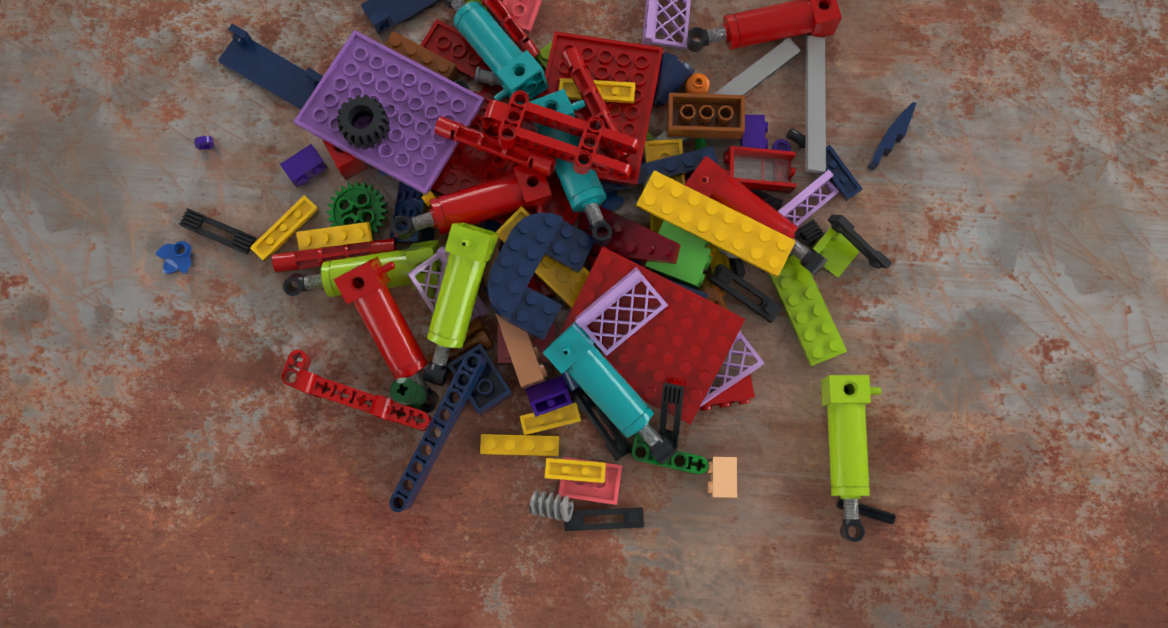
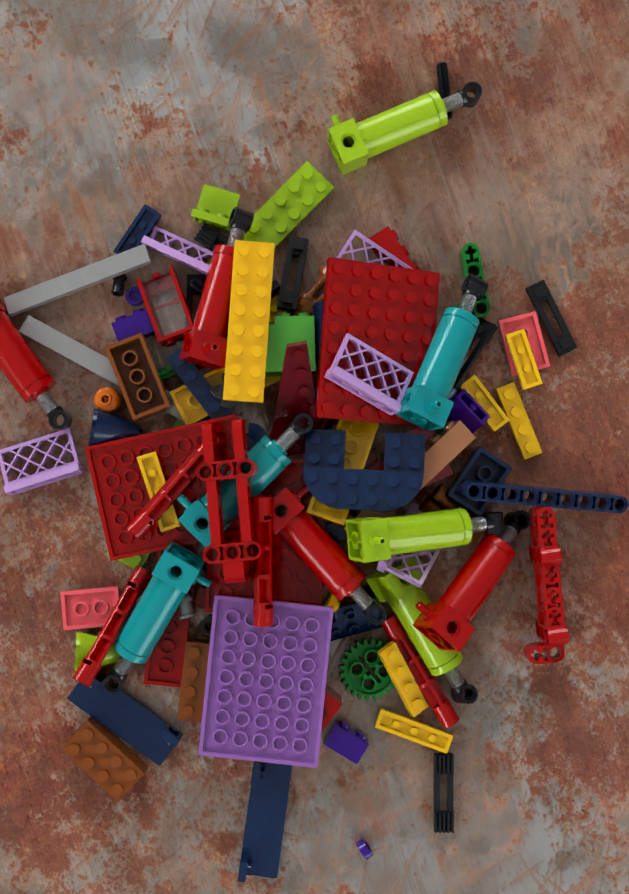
camera: 120 degrees left, 10 degrees up
blue plate [155,241,192,274] -> none
black tyre [337,95,390,149] -> none
dark green piece [390,378,427,409] -> none
light grey piece [529,490,574,522] -> none
black container [659,382,684,449] -> none
light nougat brick [707,457,737,498] -> none
black container [827,214,892,269] -> none
dark blue slope [867,102,916,170] -> none

